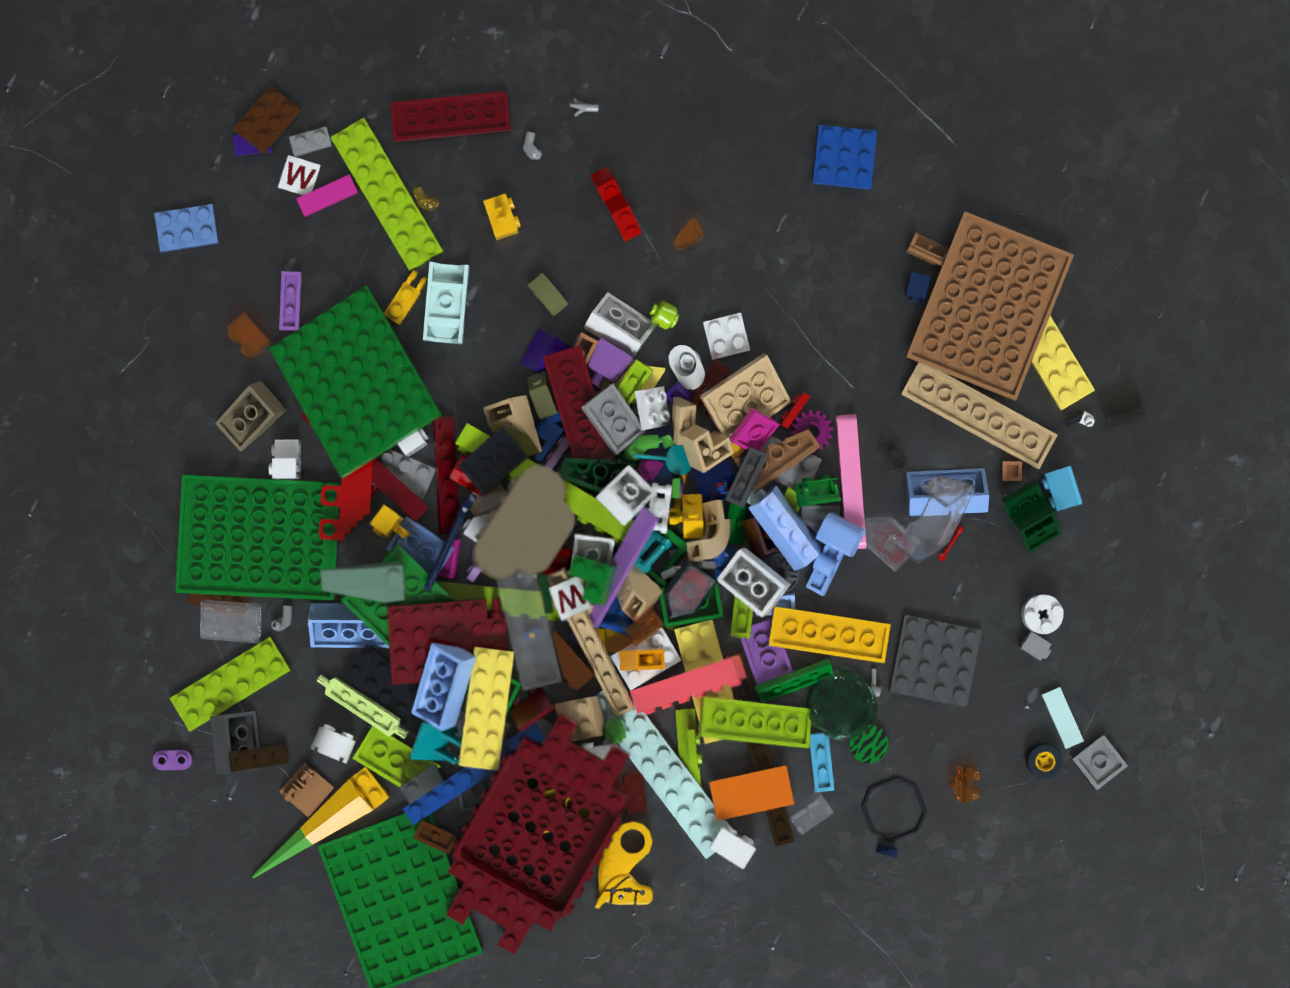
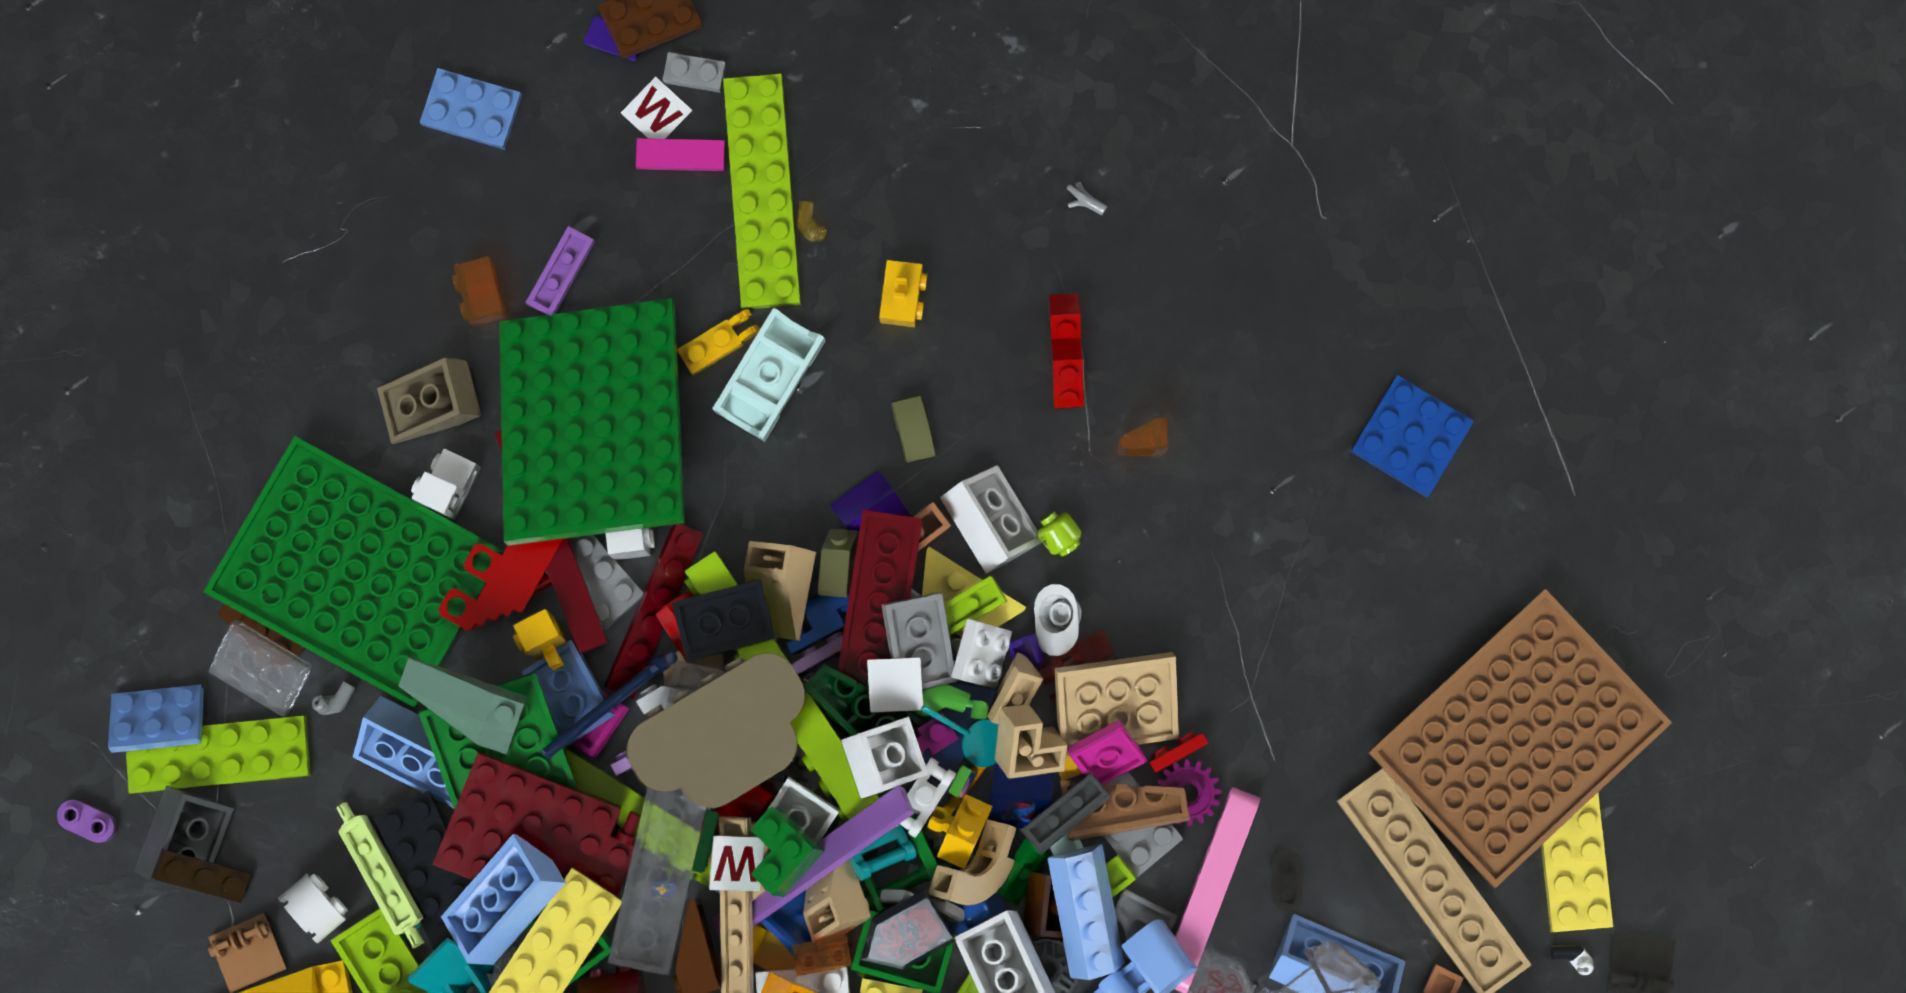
camera: 25 degrees right, 5 degrees down
dark red plate [390,91,511,142] -> none
light grey arm [523,132,542,160] -> none
medium lavender torso [588,338,634,388] -> none
white plate [703,313,750,360] -> none
green hinge [795,475,841,507] -> none
dark blue brick [905,272,931,303] -> none
medium nougat hinge [906,232,949,268] -> none
none -> medium blue plate [108,684,204,753]
none -> white sticker [867,658,923,712]

